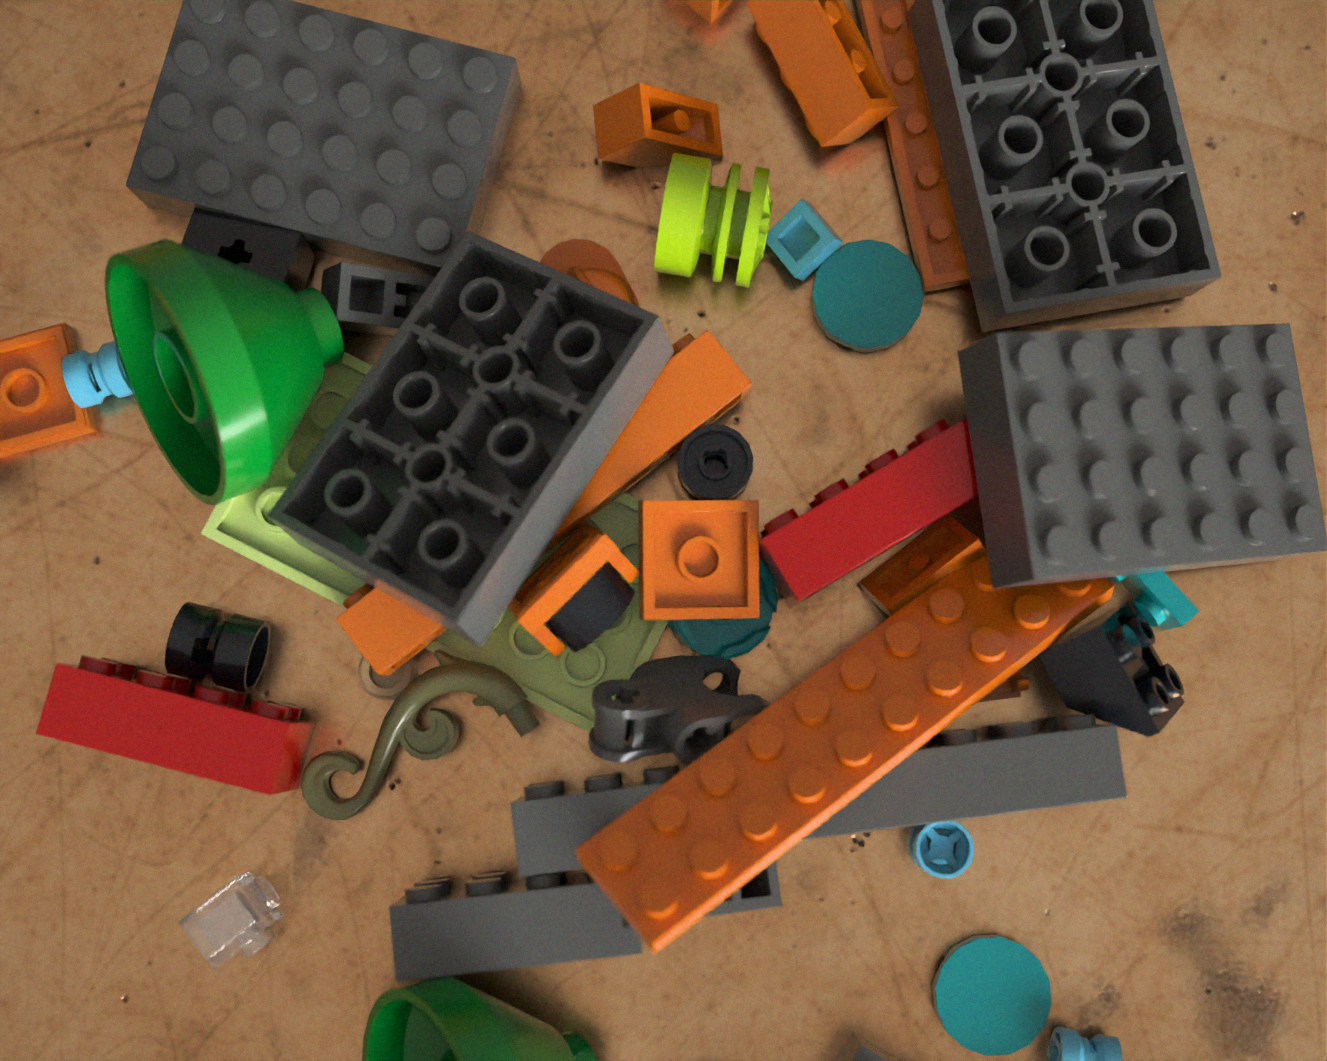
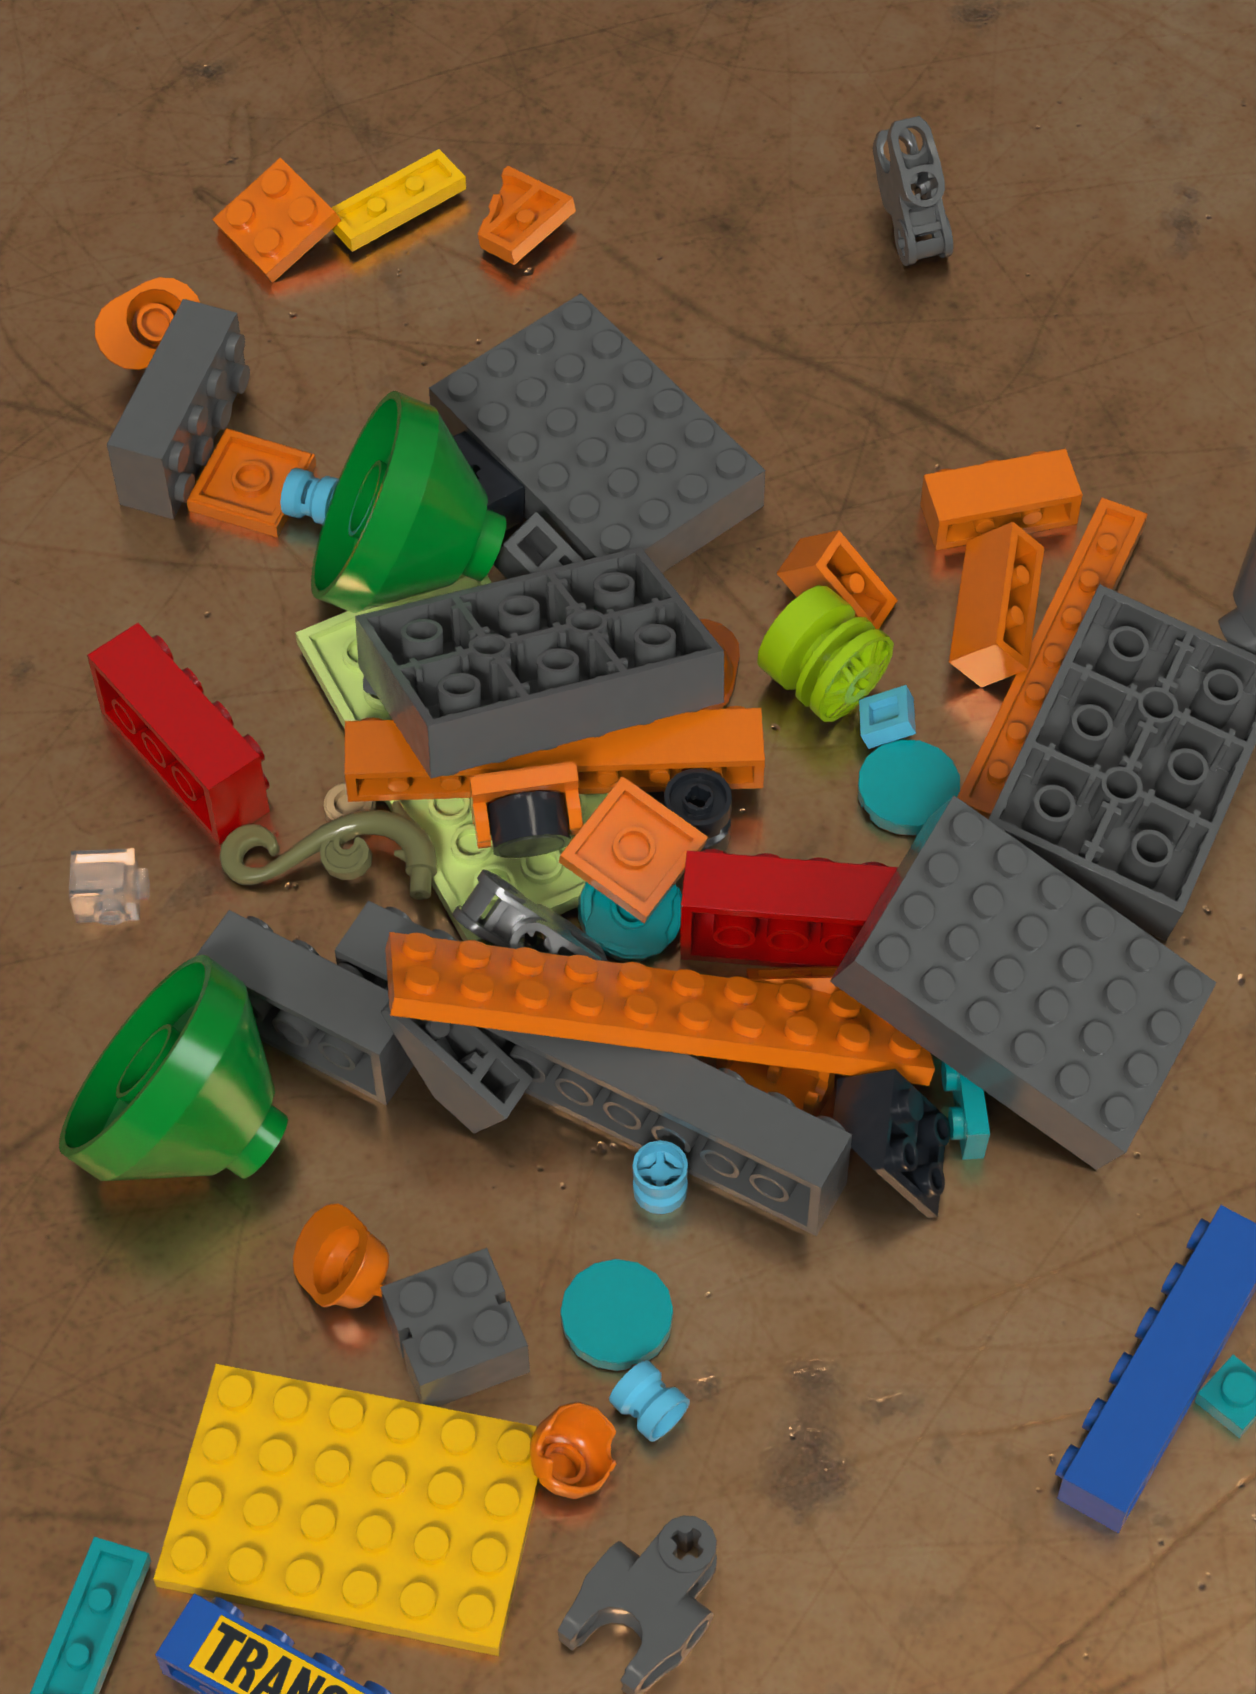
camera: 35 degrees right, 25 degrees down
black wheel [165,602,271,693] -> none

